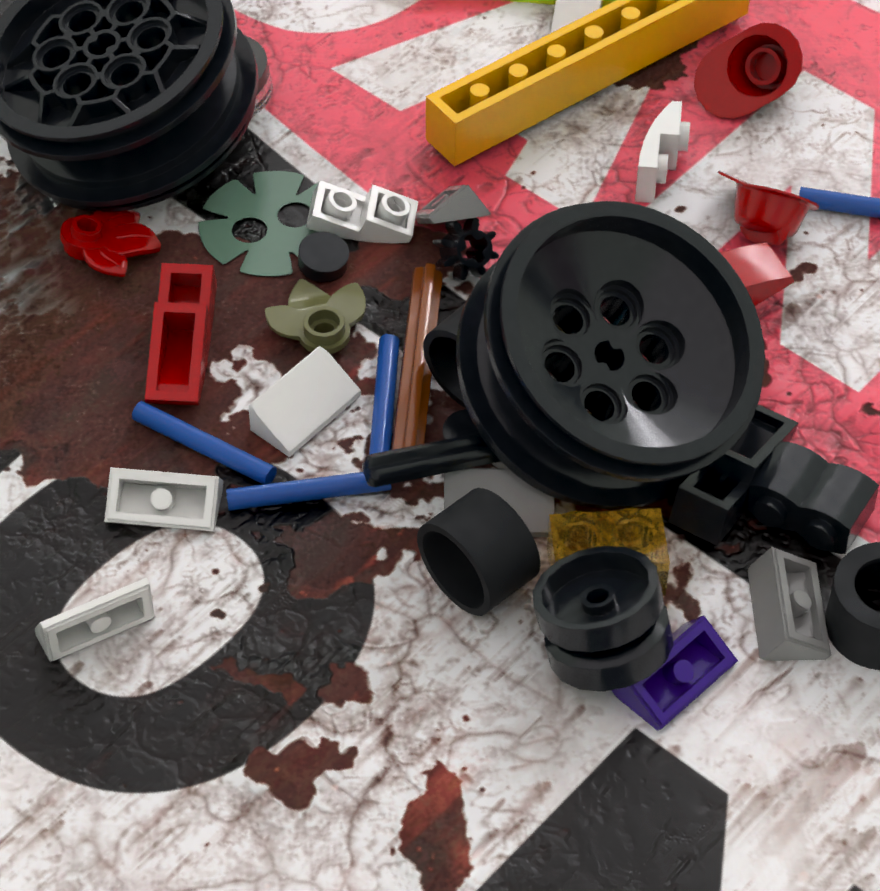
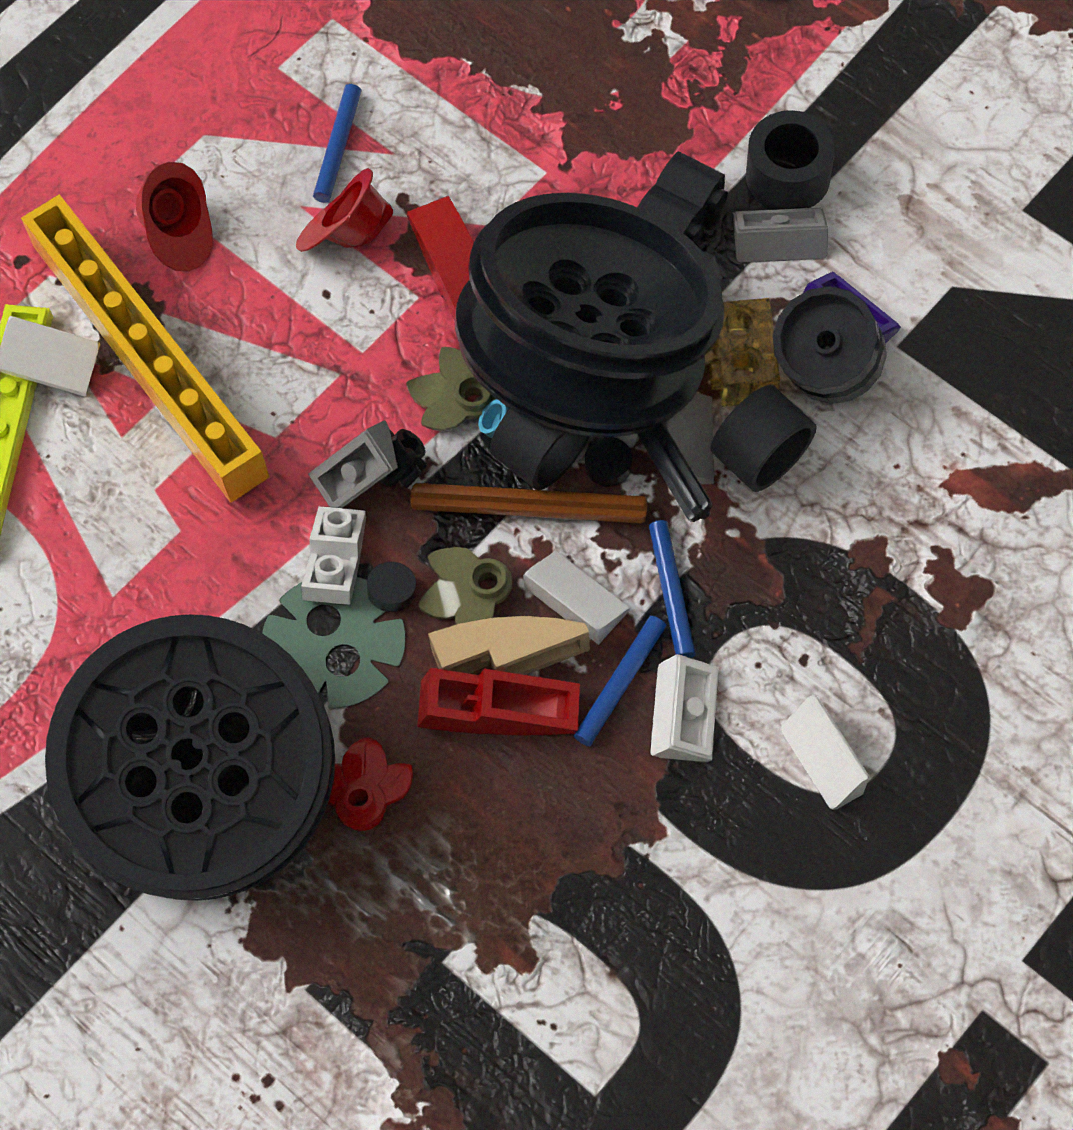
camera: 85 degrees left, 15 degrees up
blue bar [369,334,400,454] -> none
white slope [635,101,690,203] -> none
none -> tan slope [428,616,590,675]

